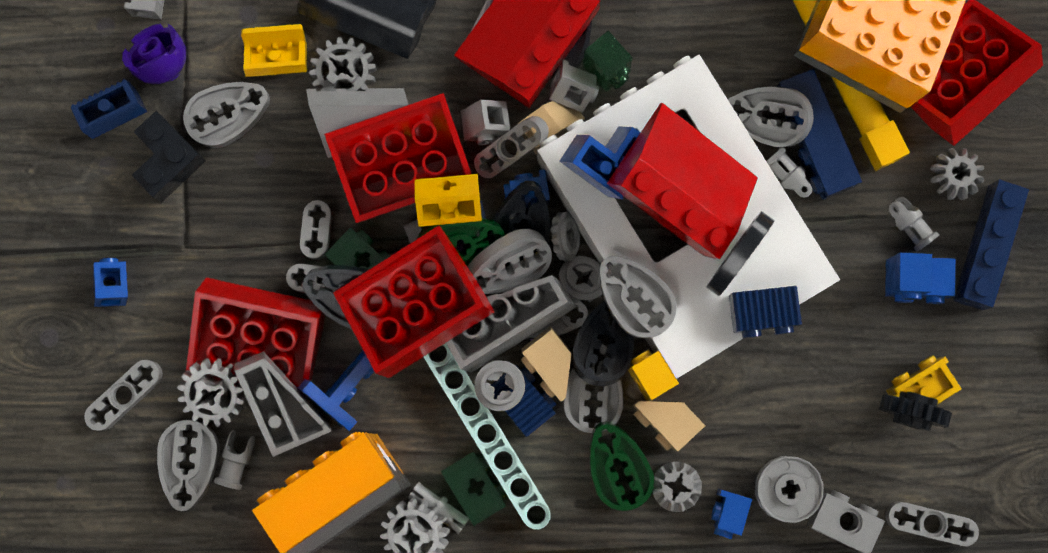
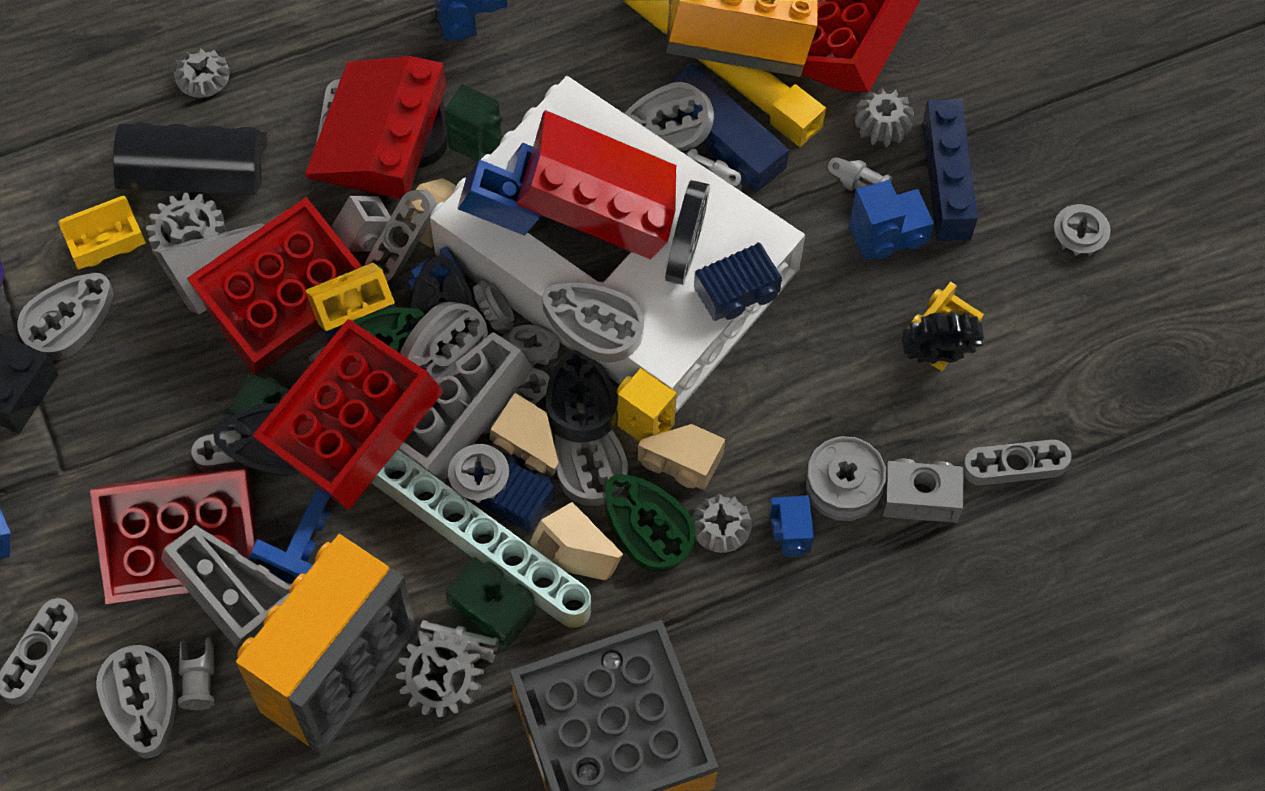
camera: 25 degrees left, 20 degrees down
light grey gear [177,358,247,427] -> none
light grey beam [300,200,333,260] -> none
light grey brick [549,59,599,113] -> none
none -> tan slope [530,502,623,580]

